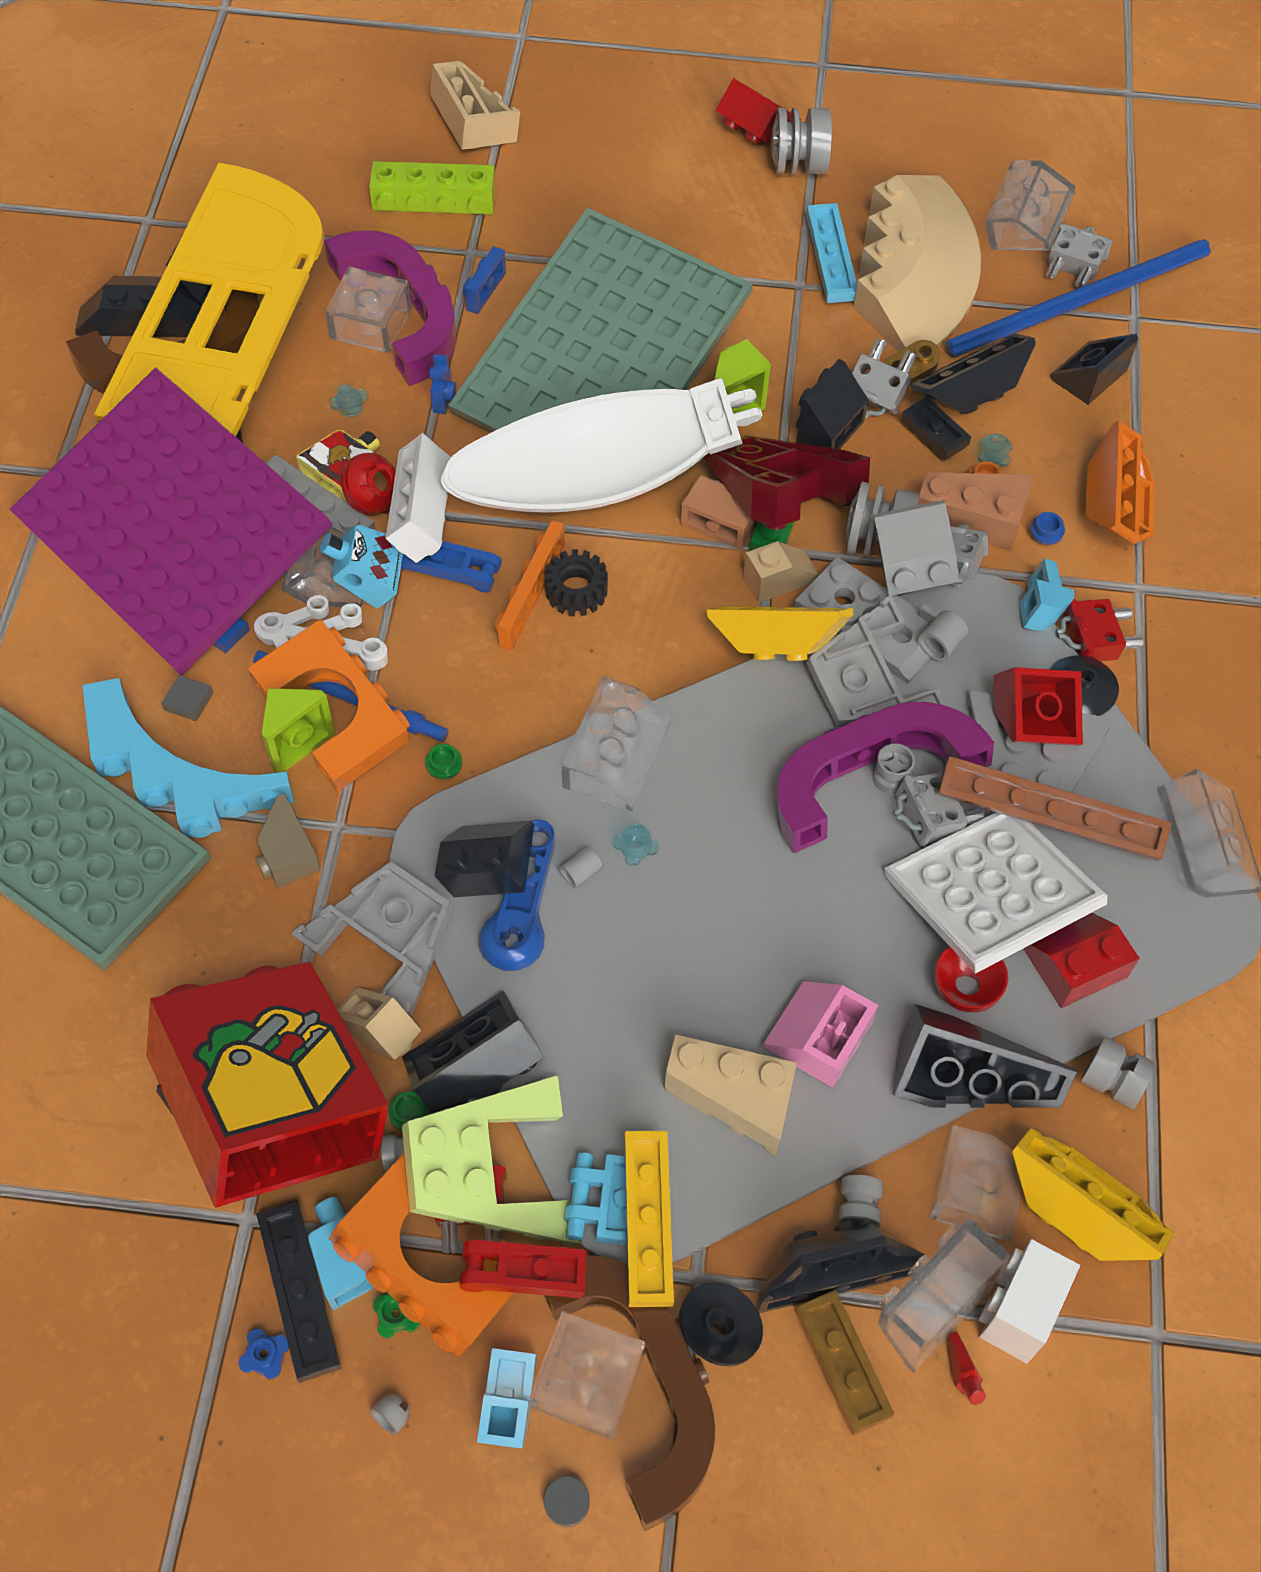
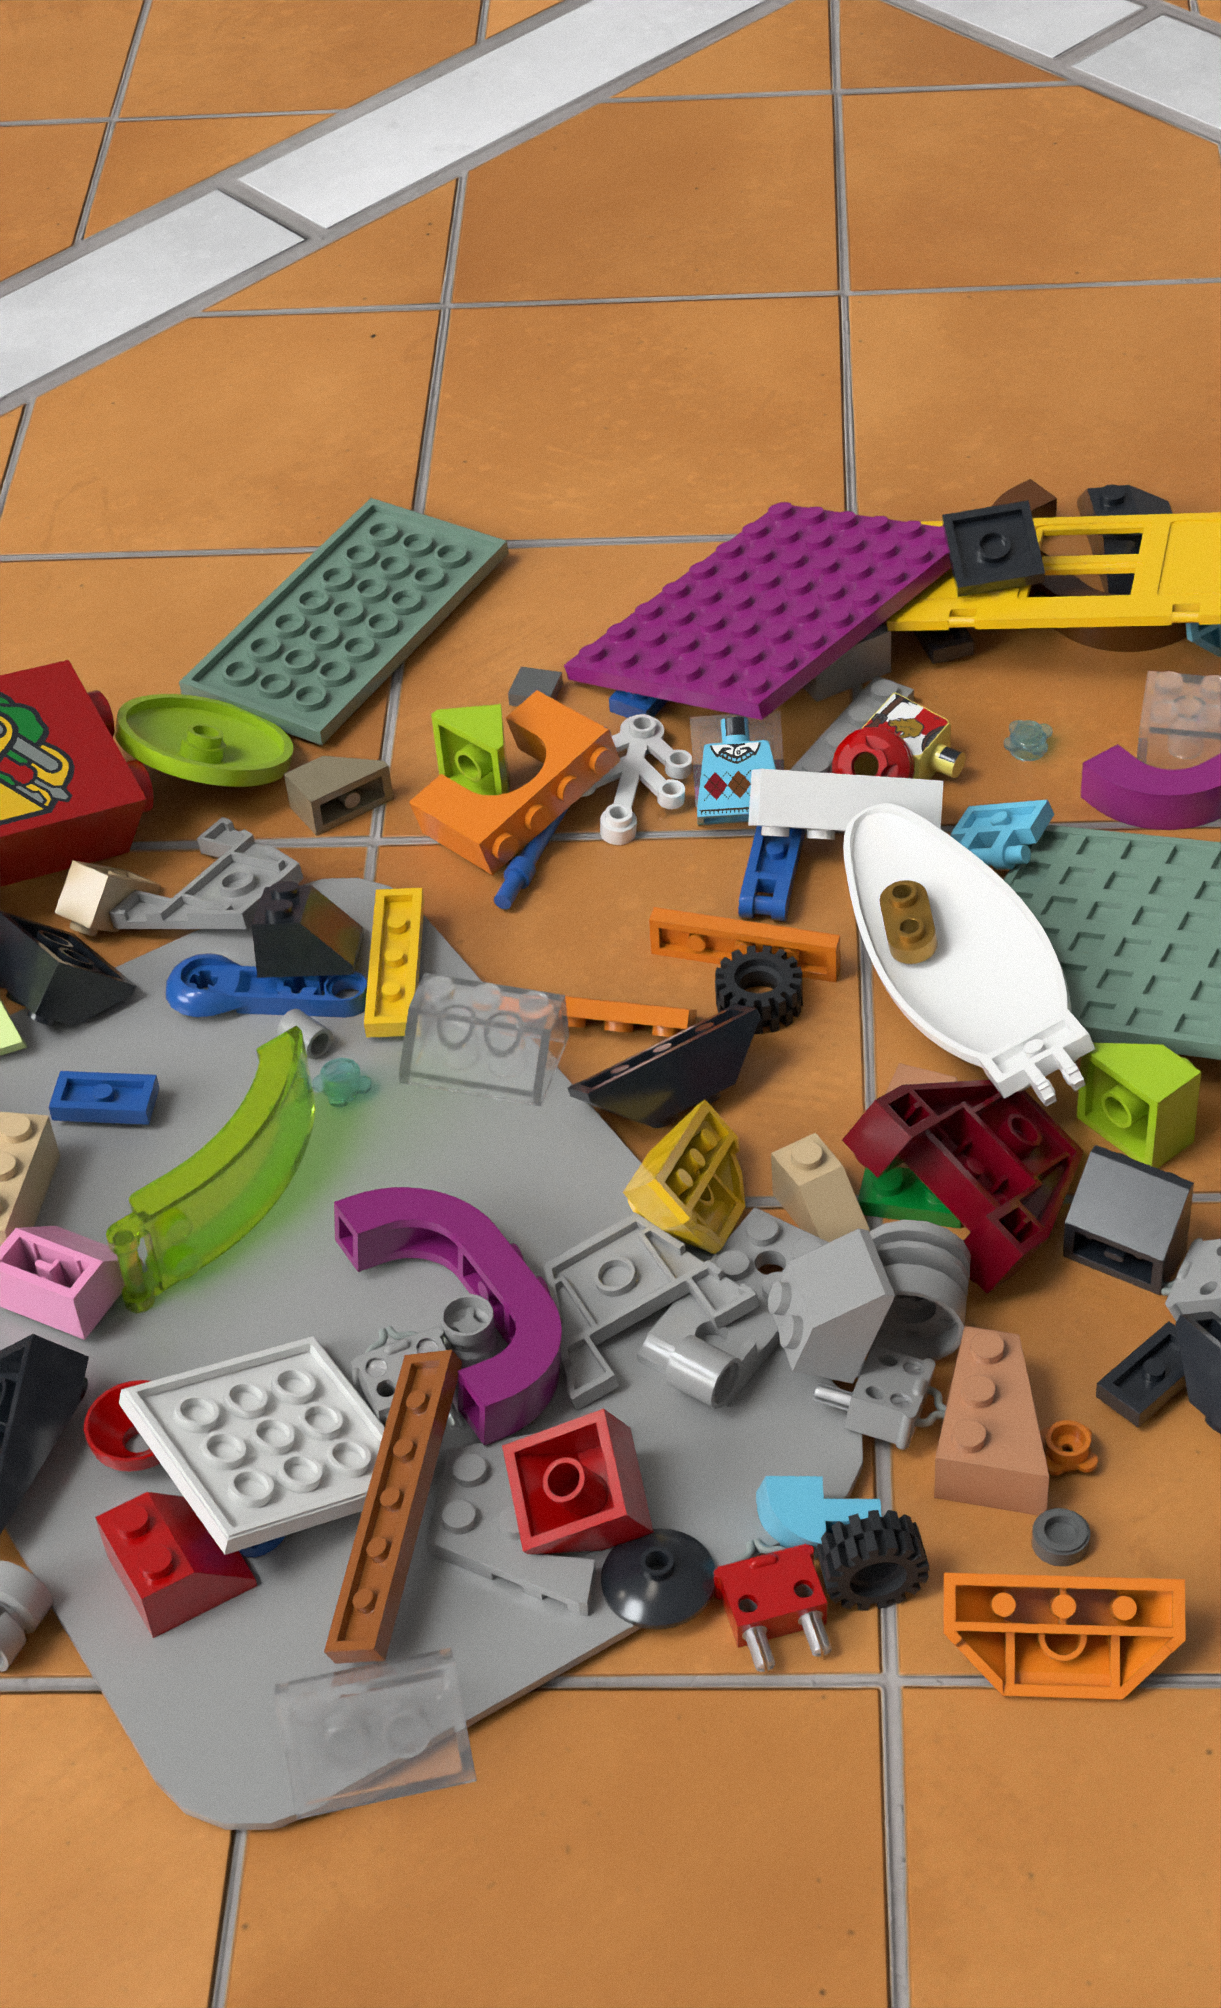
camera: 90 degrees right, 15 degrees down
medium azure arch [82,678,295,838] -> none
green plate [425,744,462,780] -> none
blue plate [430,354,456,414] -> none
clear light blue plate [978,434,1013,467] -> none
blue plate [1030,512,1065,545] -> none
none -> blue plate [48,1071,160,1125]
none -> clear neon green windscreen [106,1025,316,1313]
none -> lime dish [114,694,293,787]
none -> yellow plate [364,888,424,1038]
none -> orange plate [496,990,697,1037]
none -> black wedge [567,1004,760,1128]
none -> black tyre [817,1510,930,1611]
none -> pearl gold plate [879,880,938,964]
none -> black plate [942,500,1045,597]
none -> medium azure plate [950,800,1054,870]
none -> dark grey tile [1031,1508,1090,1567]

